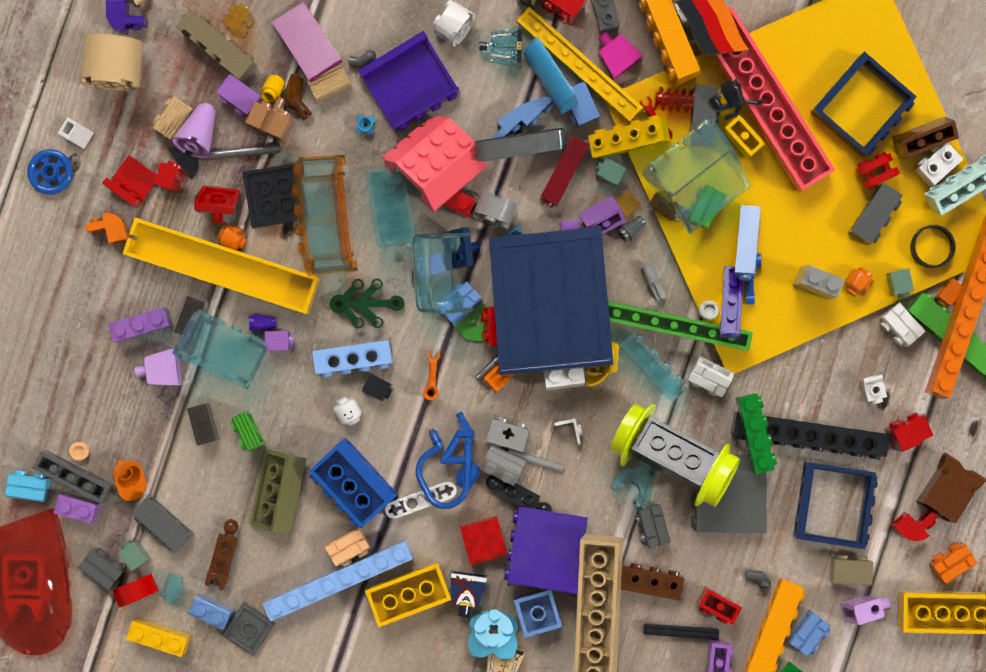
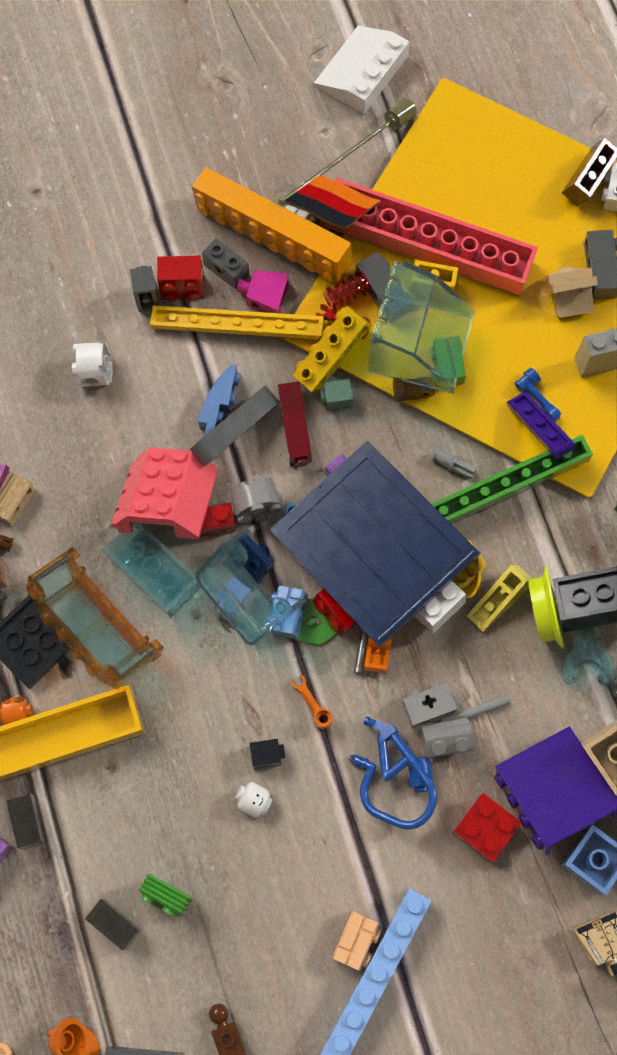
camera: 45 degrees left, 15 degrees down
lavender torso [135,349,182,385] -> none
clear light blue windscreen [172,309,268,389] -> none
dark purple cone [249,314,276,333] -> none
olive slope [250,449,307,534] -> none
medium lavender brick [265,331,294,351] -> none
blue brick [309,438,398,528] -> none
light blue brick [312,340,393,377] -> none
dark green plant [330,278,405,329] -> none
dark grey arm [348,50,376,68] -> none
dark azure plate [355,115,376,135] -> none
dark purple panel [358,30,460,132] -> none
yellow brick [365,562,451,628] -> none
white beam [385,481,457,519] -> none
torso [451,571,488,617] -> none
medium azure brick [468,609,518,659] -> none
clear light blue torso [479,28,522,68] -> none
black plate [486,475,552,512] -> none
dark azure brick [524,37,578,114] -> none
white bracket [553,418,583,445] -> none
medium blue brick [569,81,600,128] -> none
medium lavender brick [578,196,626,235] -> none
clear yellow tile [616,190,641,217] -> none
dark grey cone [617,216,646,242] -> none
clear light blue brick [619,332,687,402] -> none
white brick [688,356,734,397] -> none
white tile [699,301,719,320] -> none
black piece [709,78,765,120] -> none
brick [735,205,761,281] -> none
dark blue window [811,51,917,157] -> none
red brick [855,151,900,190] -> none
none -> light yellow slope [467,565,532,632]
none -> tan piece [545,266,598,318]

